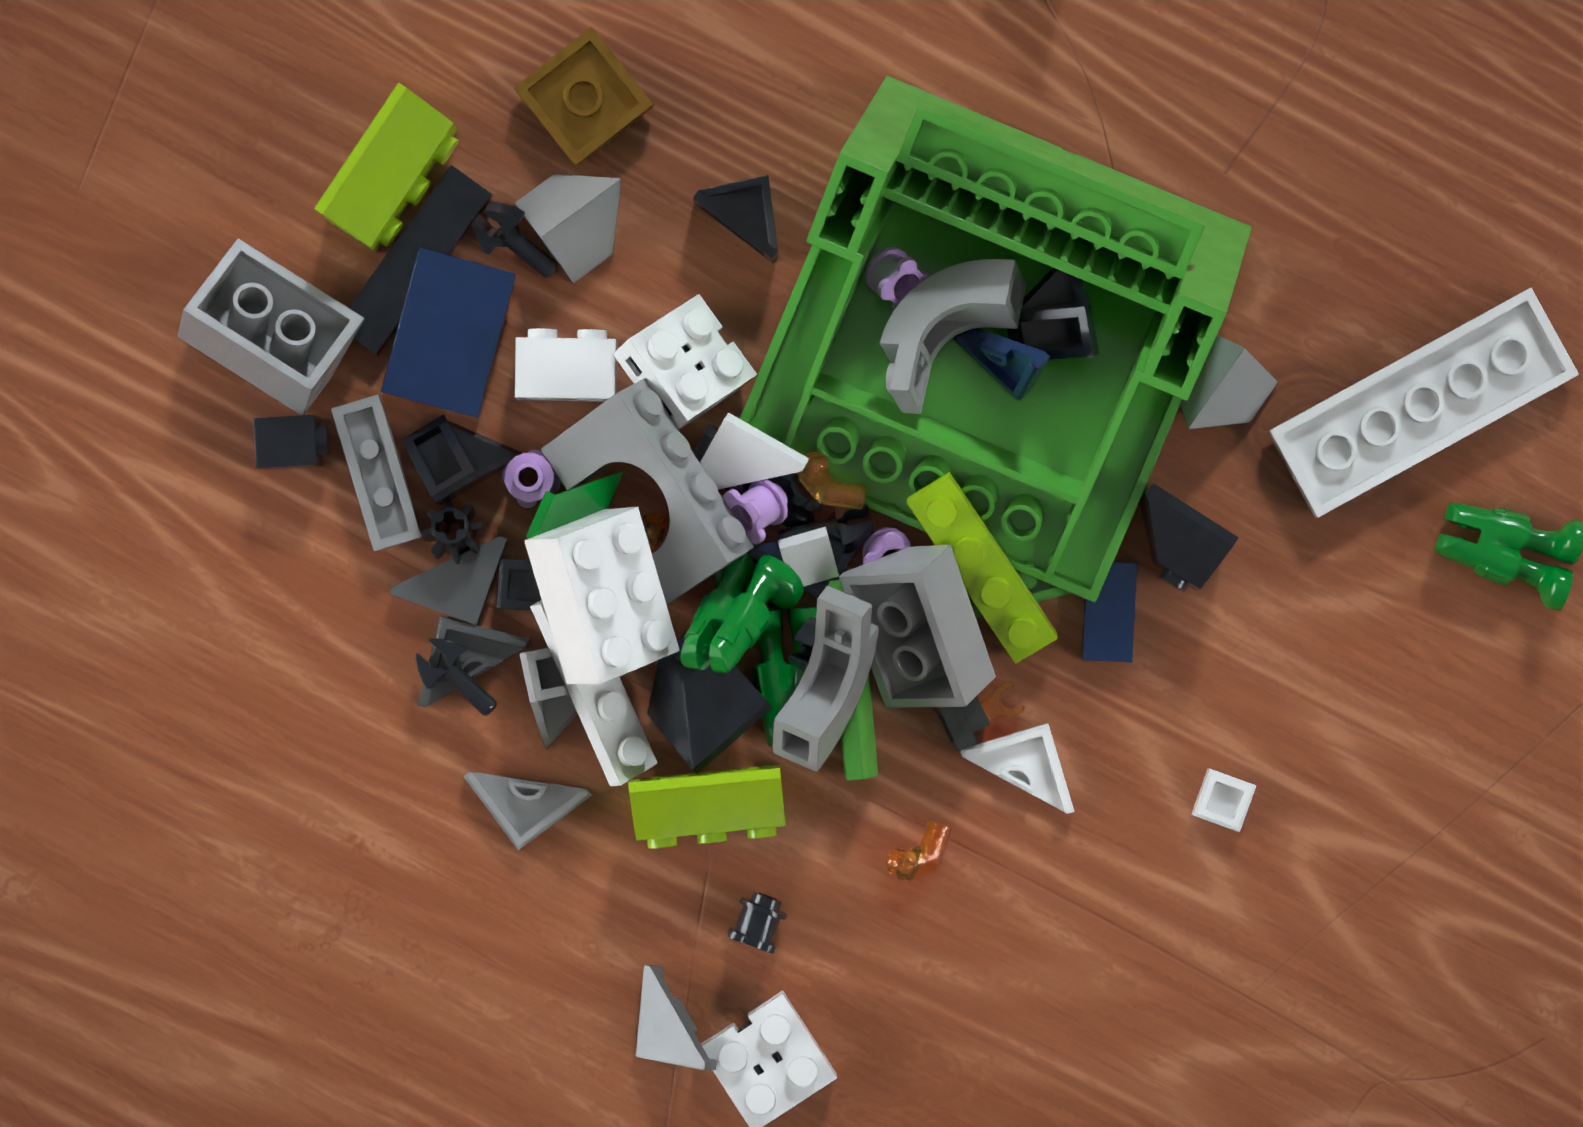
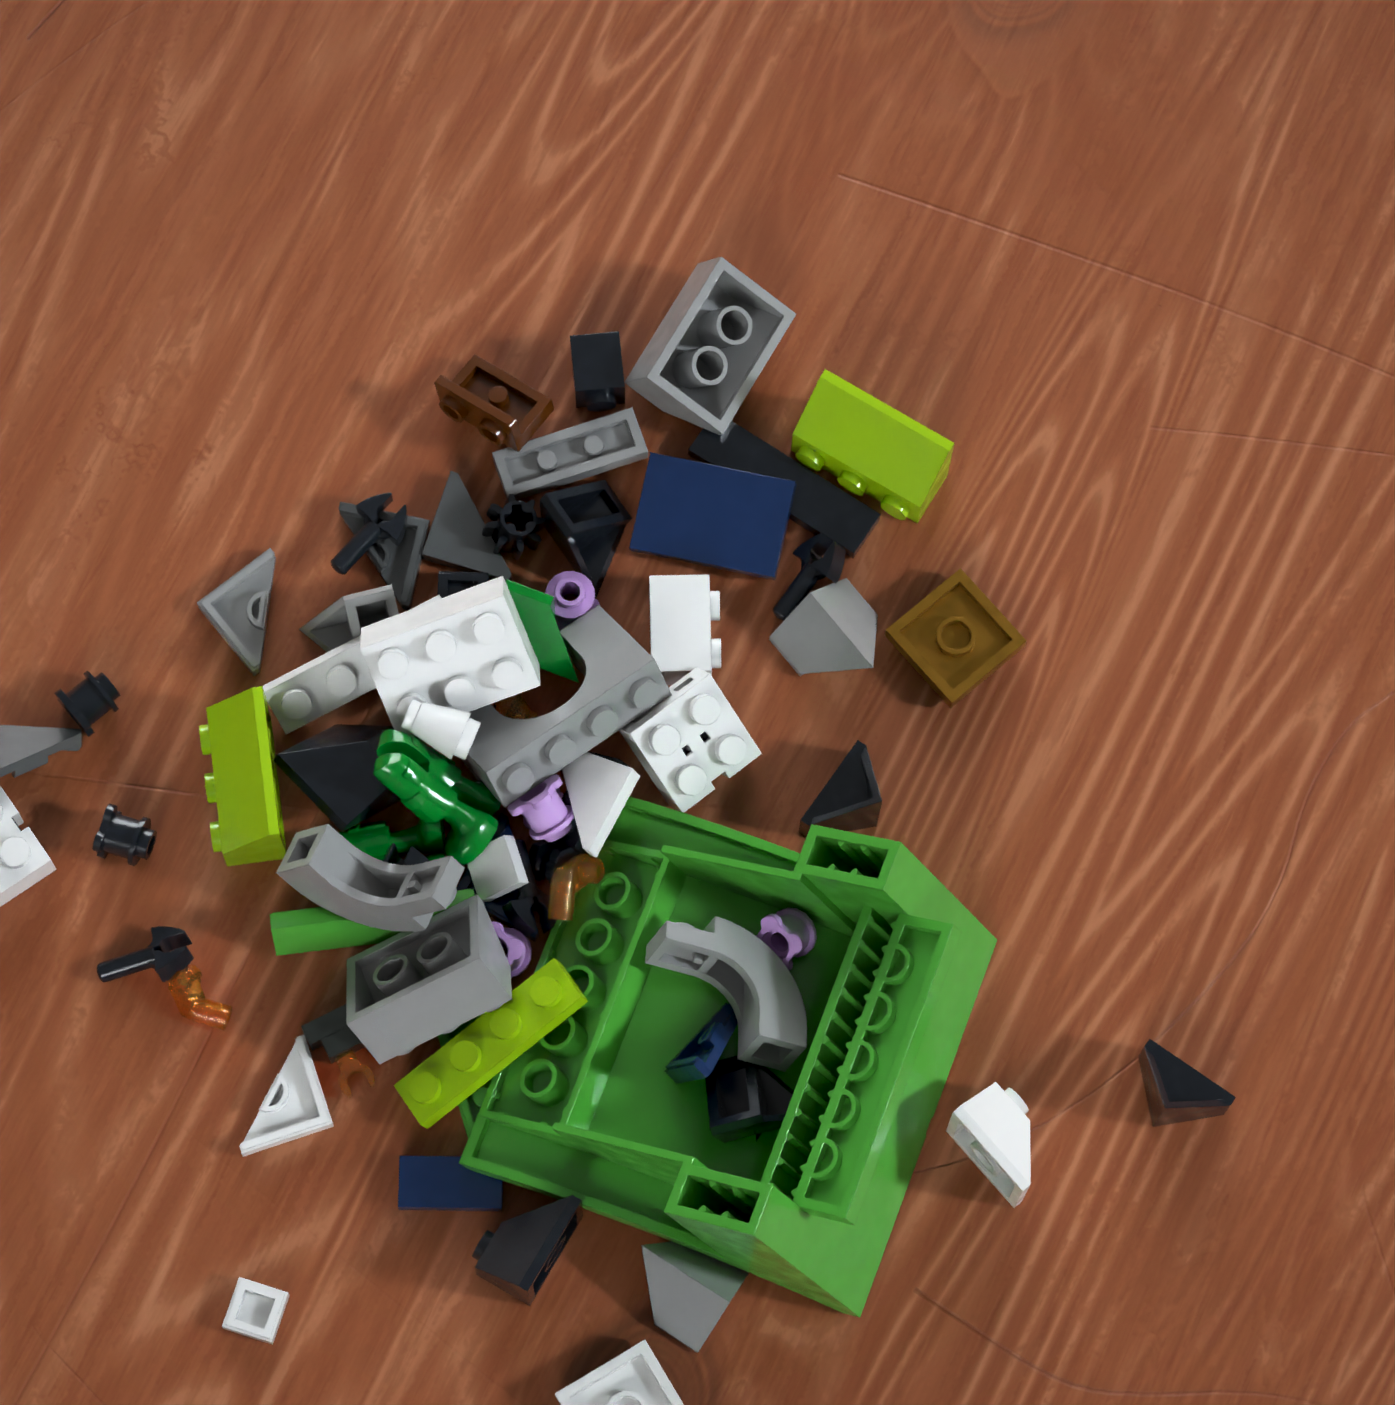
camera: 90 degrees right, 15 degrees down
none -> black brick [54,671,121,737]
none -> black bar [97,926,194,982]
none -> white cone [401,699,481,760]
none -> reddish brown bracket [434,354,554,452]
none -> white slope [946,1082,1031,1208]

